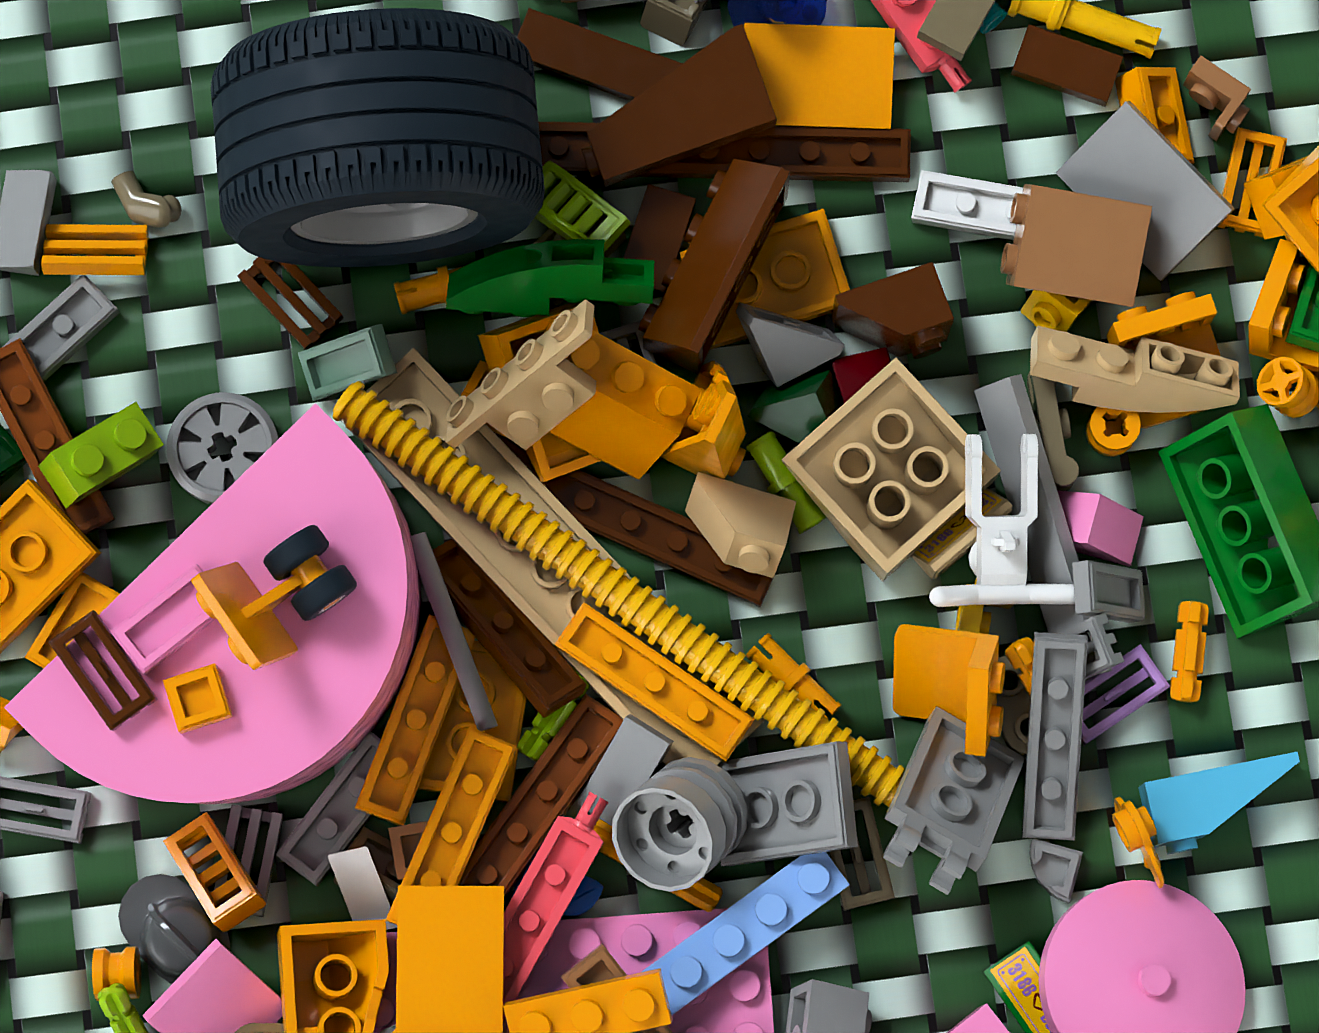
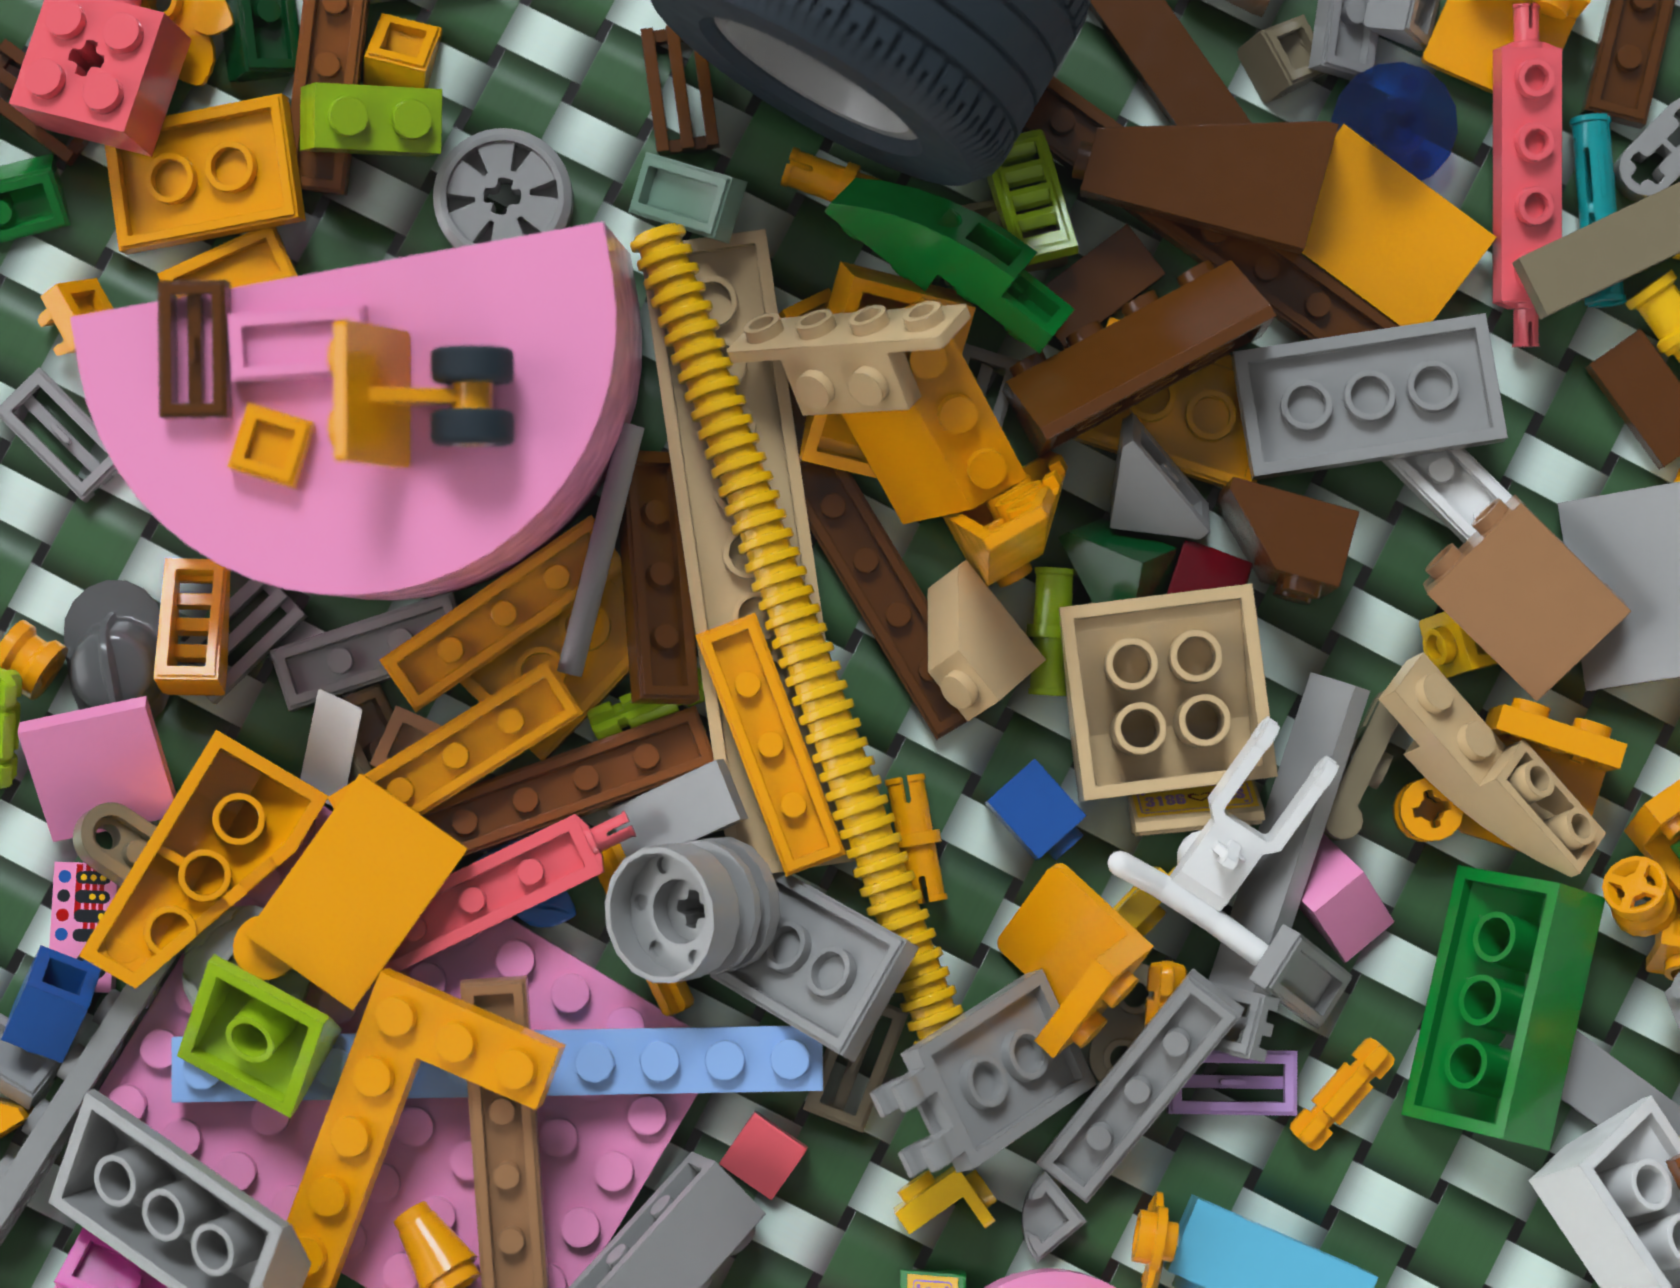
camera: 30 degrees right, 5 degrees up
none -> light orange slope [363,13,442,88]
none -> coral slope [719,1110,808,1201]
none -> yellow bracket [893,1166,997,1235]
none -> blue brick [984,758,1087,861]
none -> light grey plate [1231,313,1508,481]

